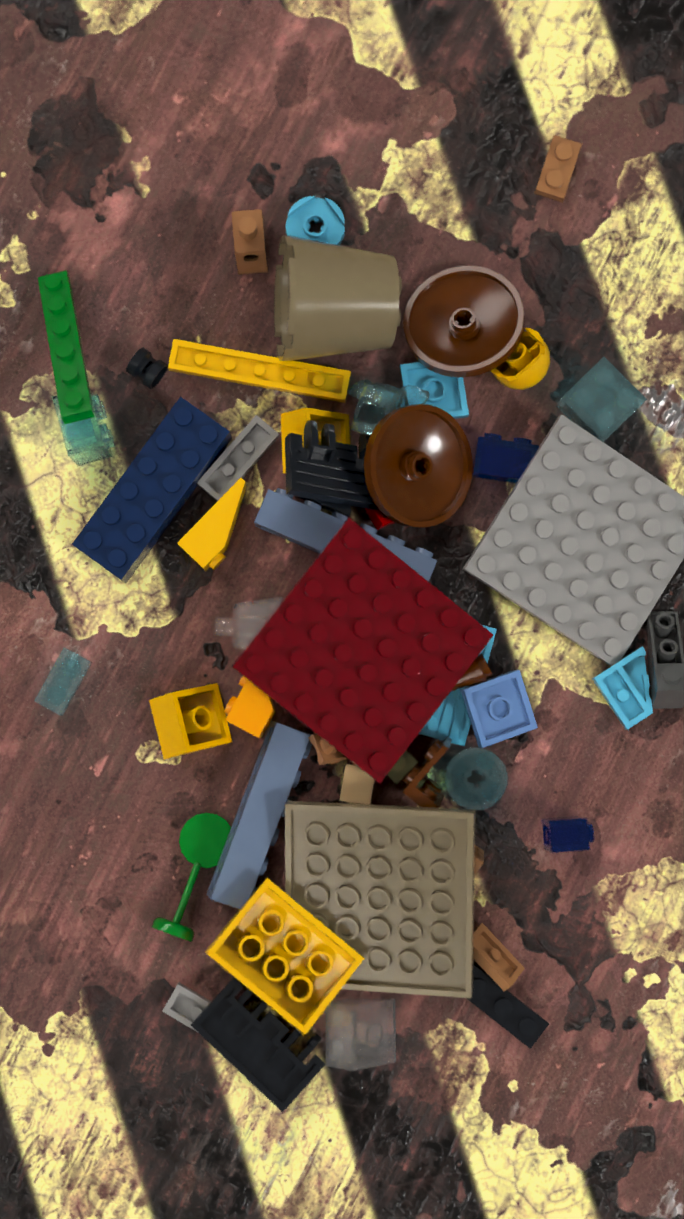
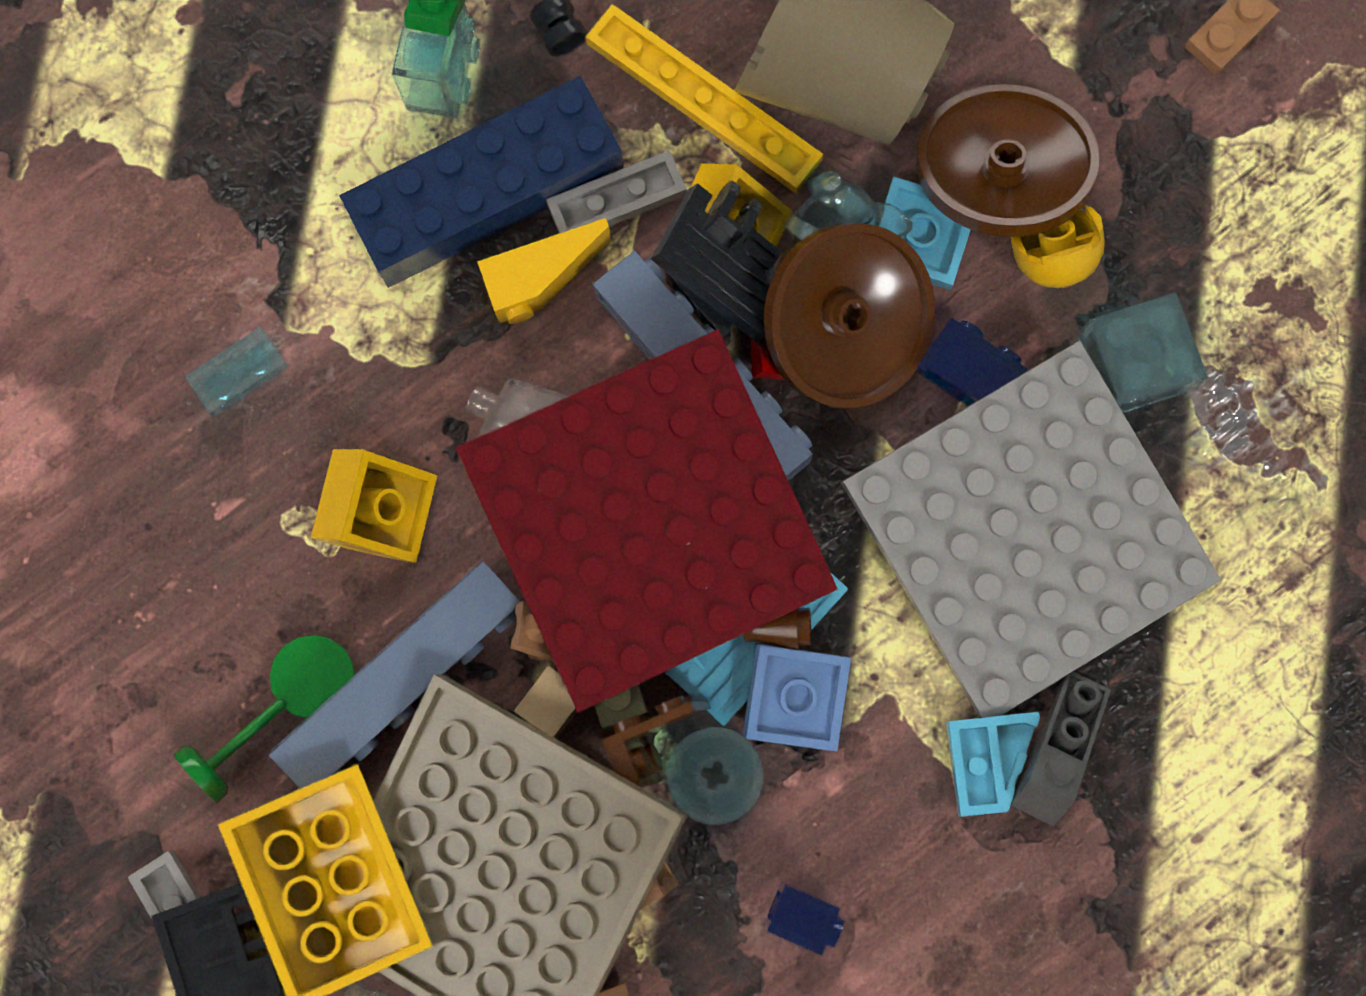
camera: 30 degrees right, 5 degrees down
light orange slope [224,676,276,739] -> none

